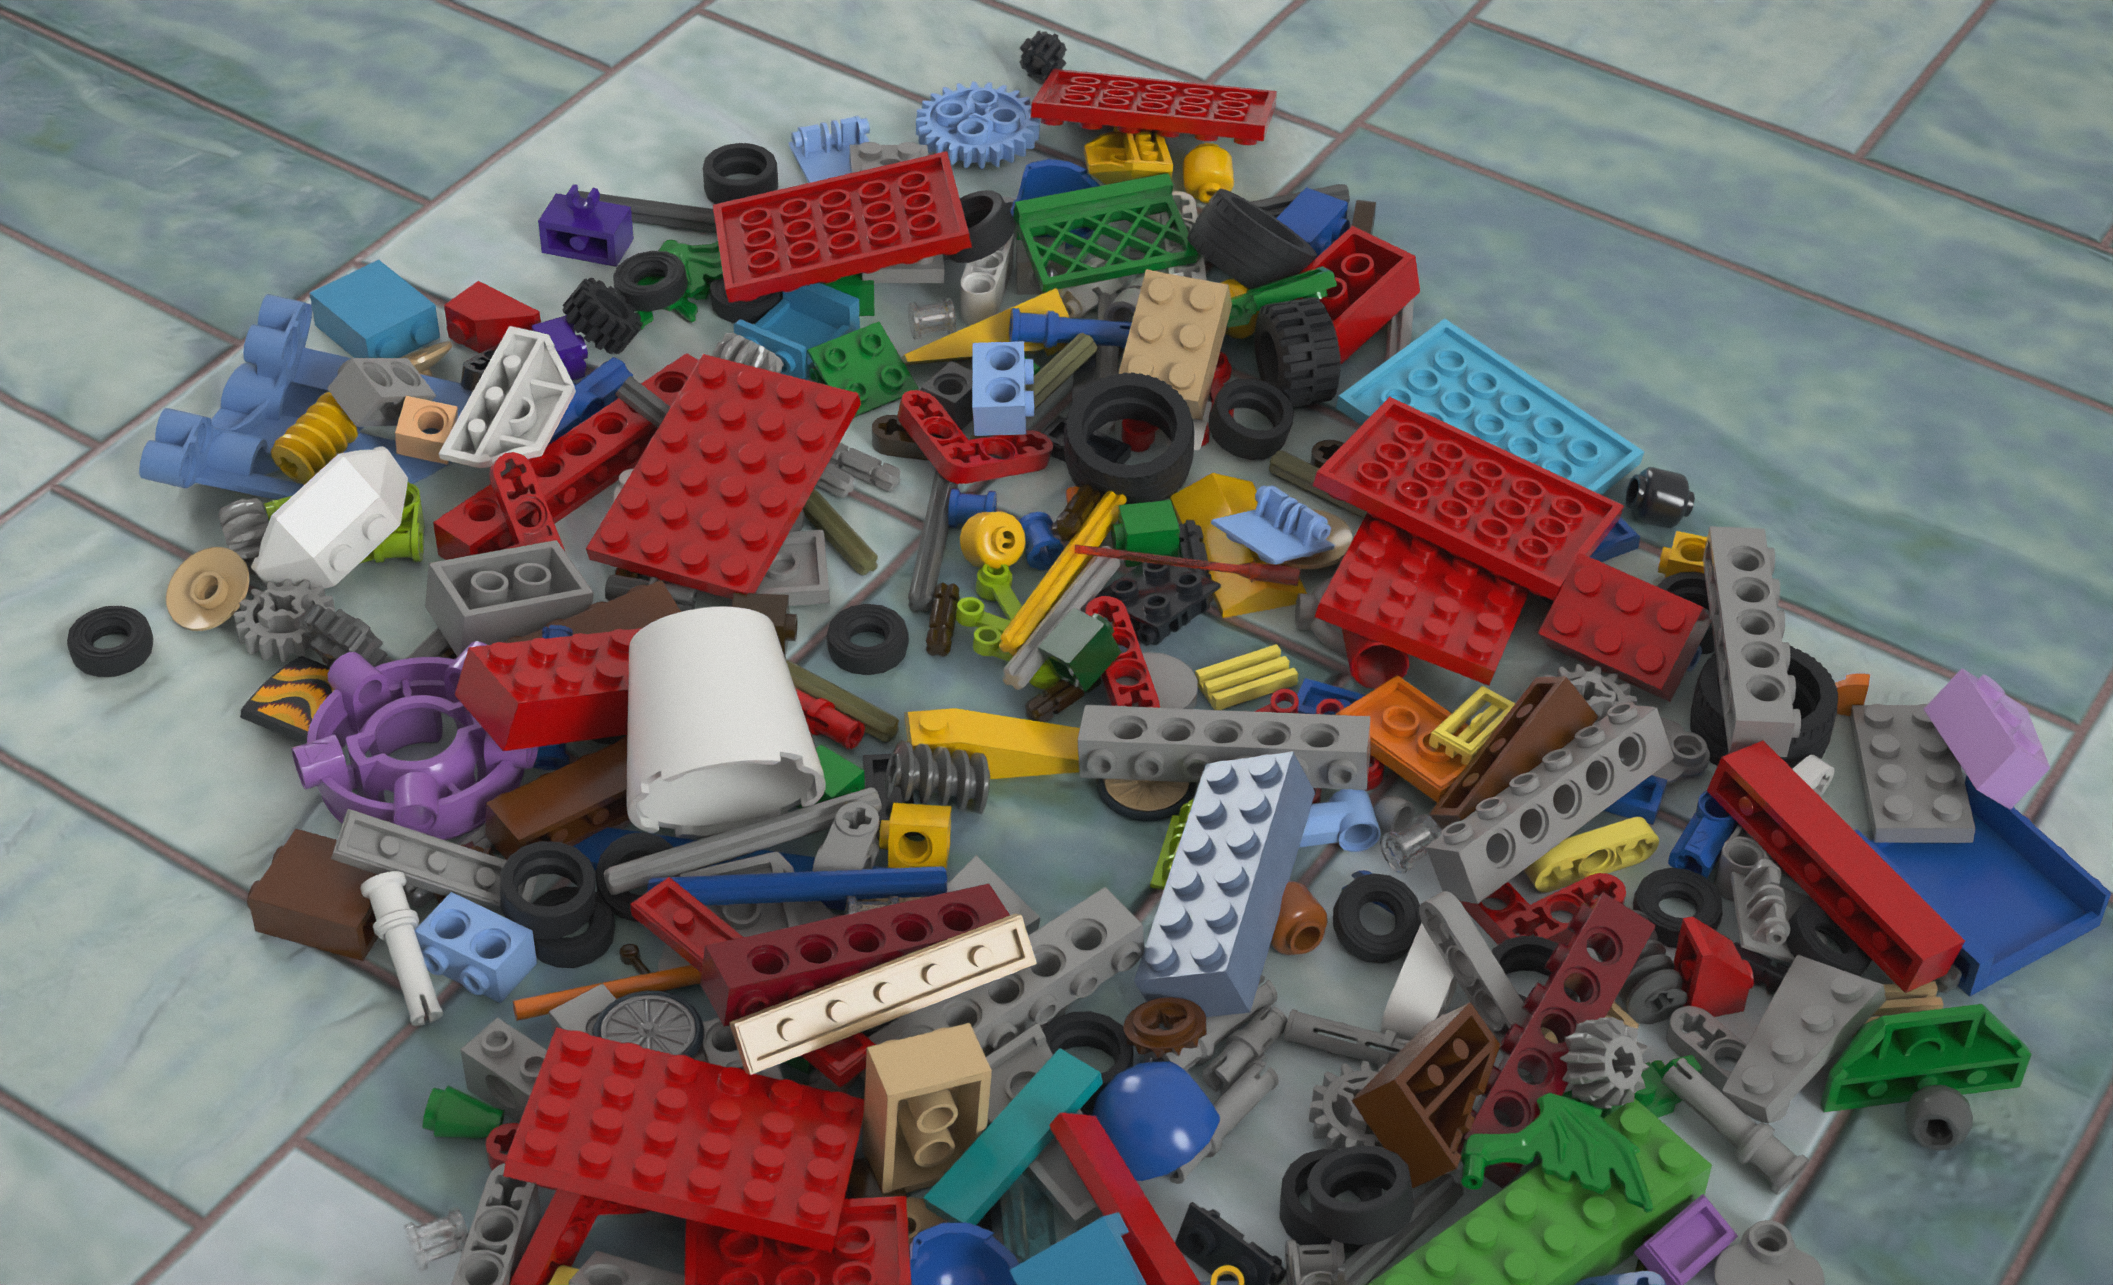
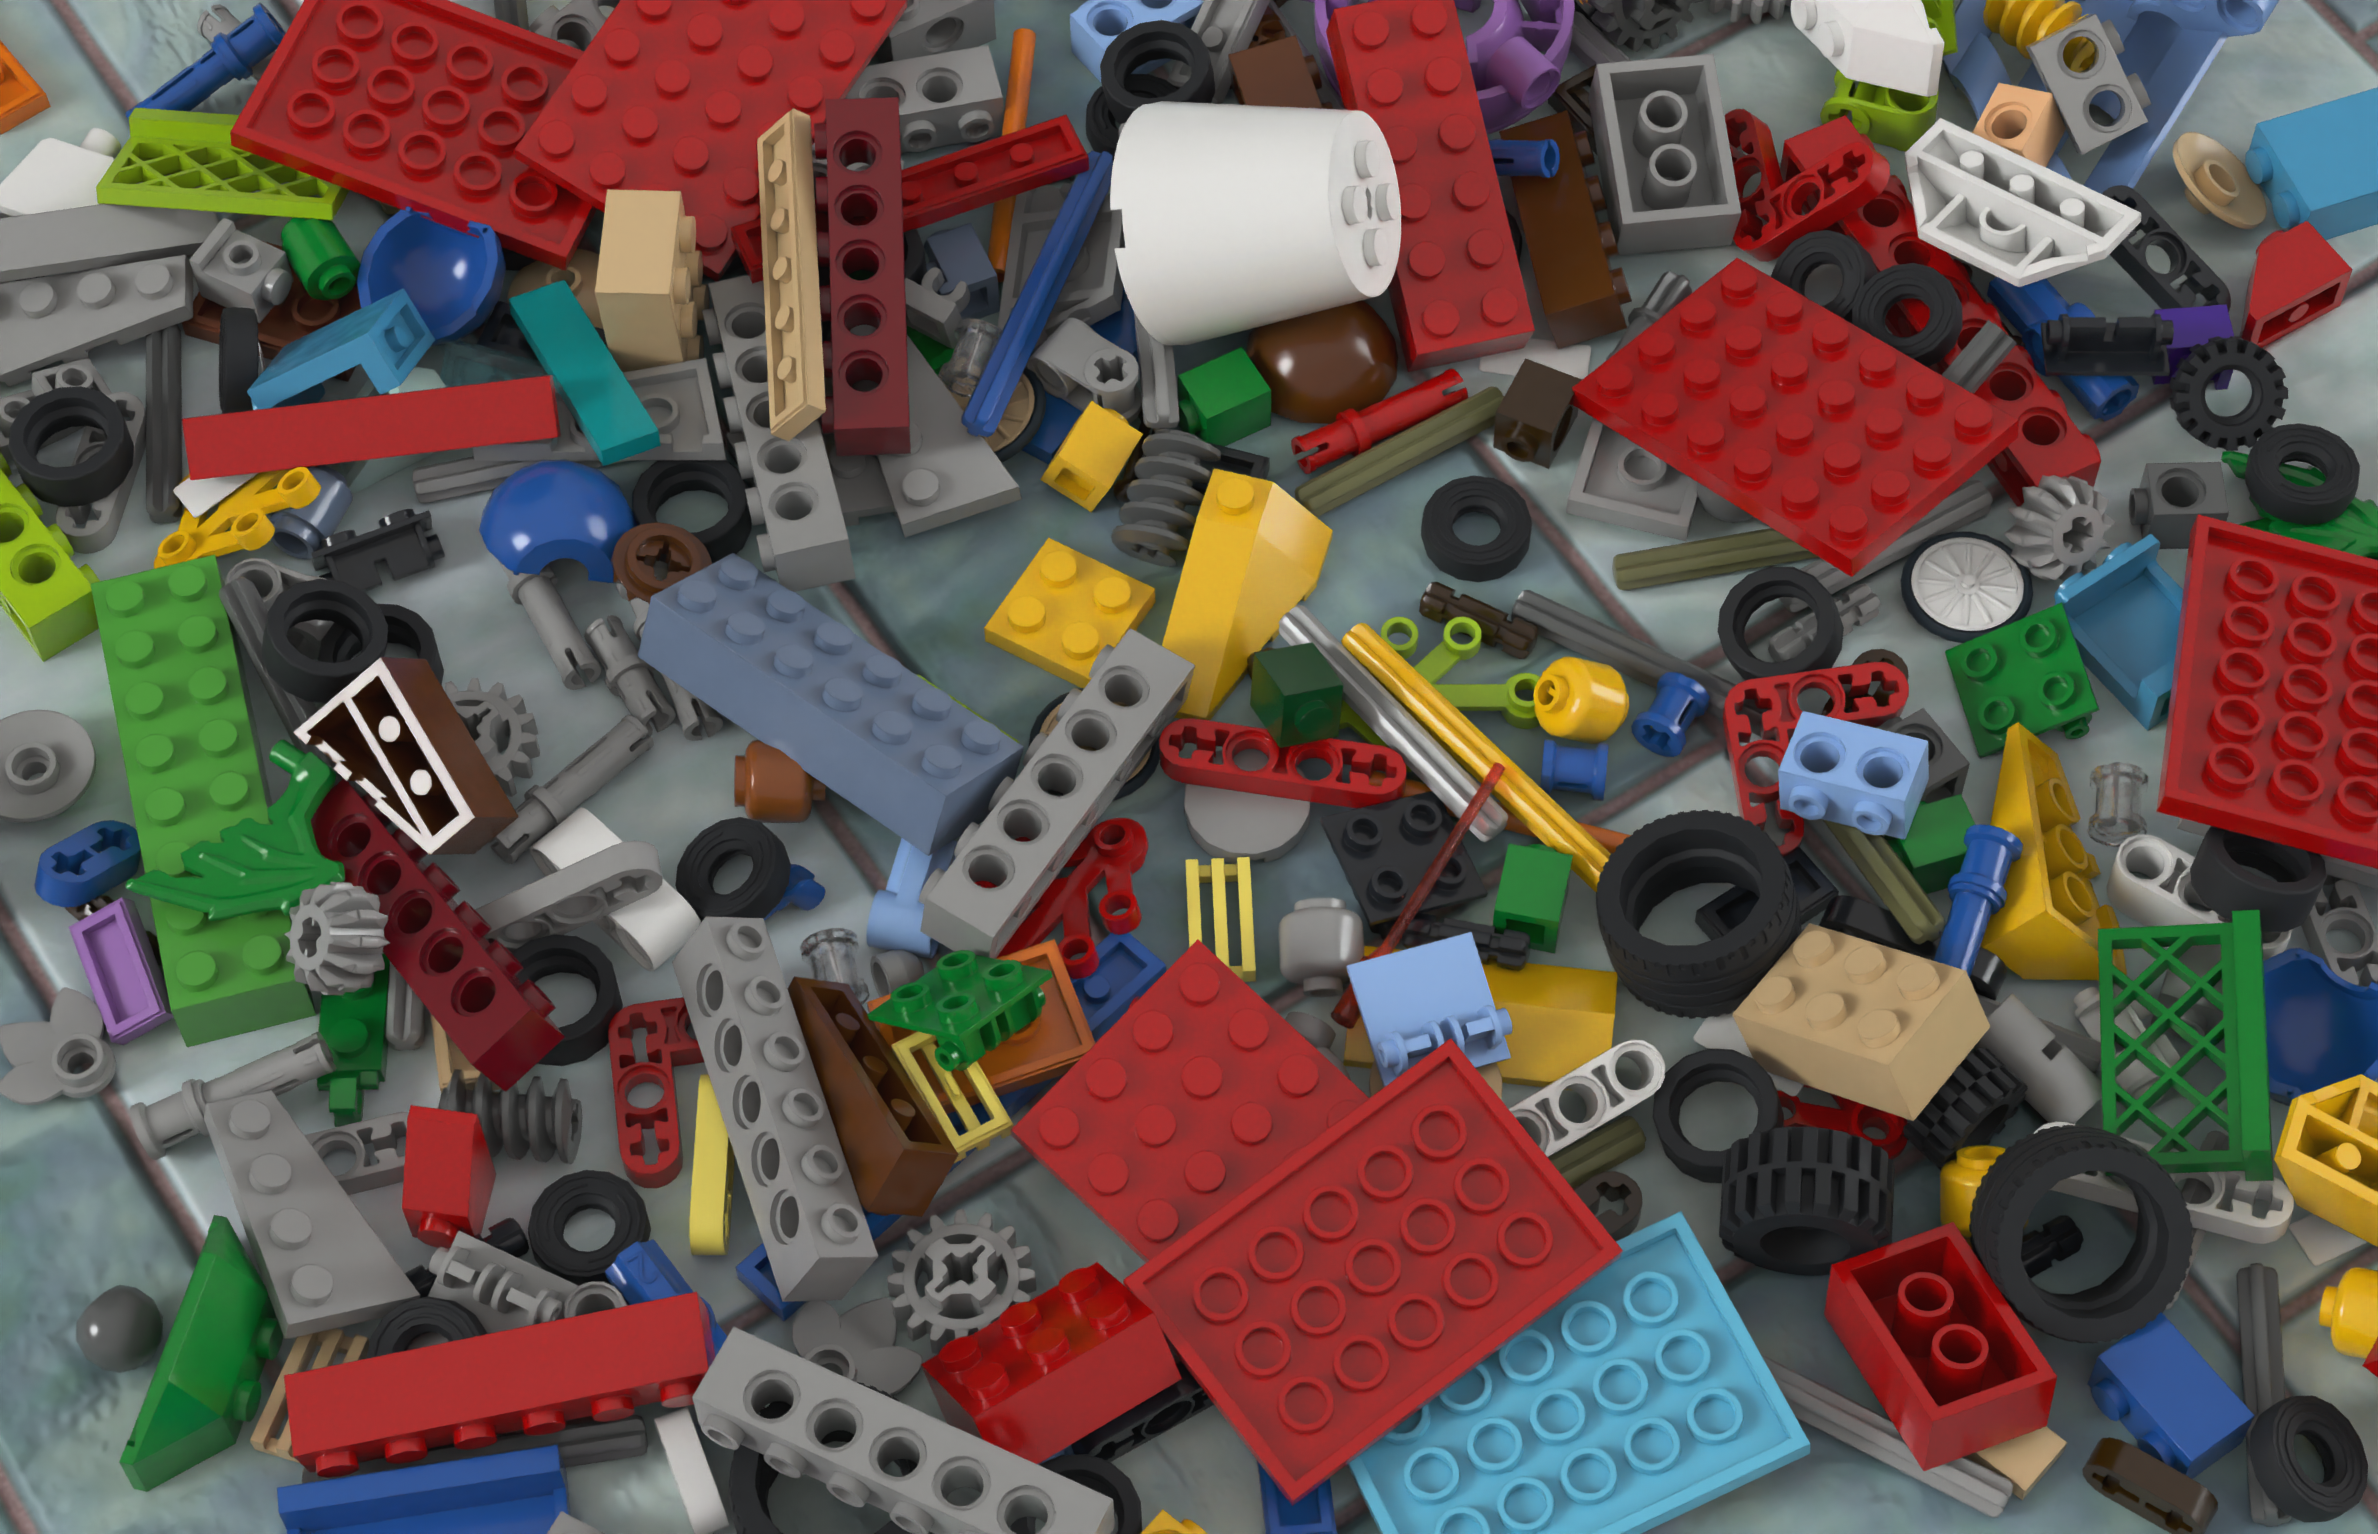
camera: 115 degrees right, 15 degrees up
flat silver wheel [593,991,704,1058] -> none
dark brown axle [1051,484,1101,541] -> none
green hinge [1227,266,1337,328] -> none
none -> green hinge [867,950,1053,1071]
none -> yellow plate [984,537,1156,688]
none -> light grey head [1278,898,1365,997]
none -> white beam [1508,1039,1665,1157]
none -> black tyre [1717,566,1844,681]
none -> black tyre [1771,230,1877,323]
none -> black tyre [1852,263,1962,367]
none -> black hinge [2040,314,2174,376]
none -> dark grey brick [2129,462,2229,549]
none -> black tyre [2250,1396,2368,1523]

